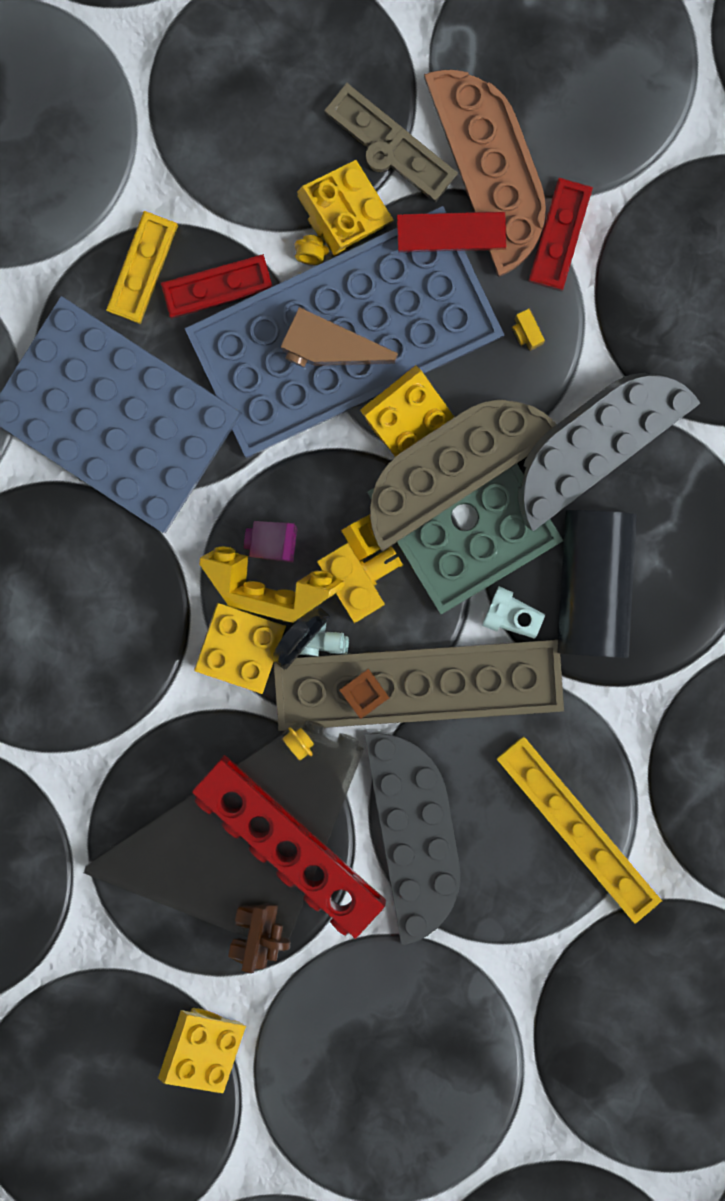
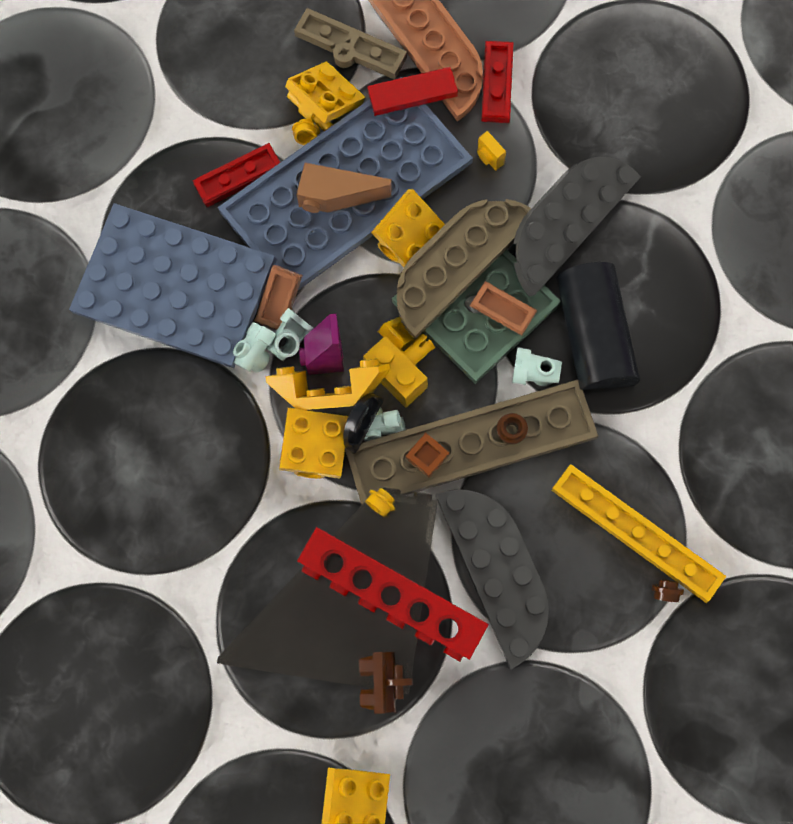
camera: 10 degrees left, 15 degrees down
yellow tile [106,211,178,324] -> none
none -> light aqua plate [233,322,276,373]
none -> nougat tile [255,265,303,330]
none -> light aqua plate [266,308,314,361]
none -> nougat tile [470,281,537,336]
none -> reddish brown plate [497,413,528,444]
none -> reddish brown plate [651,579,684,602]

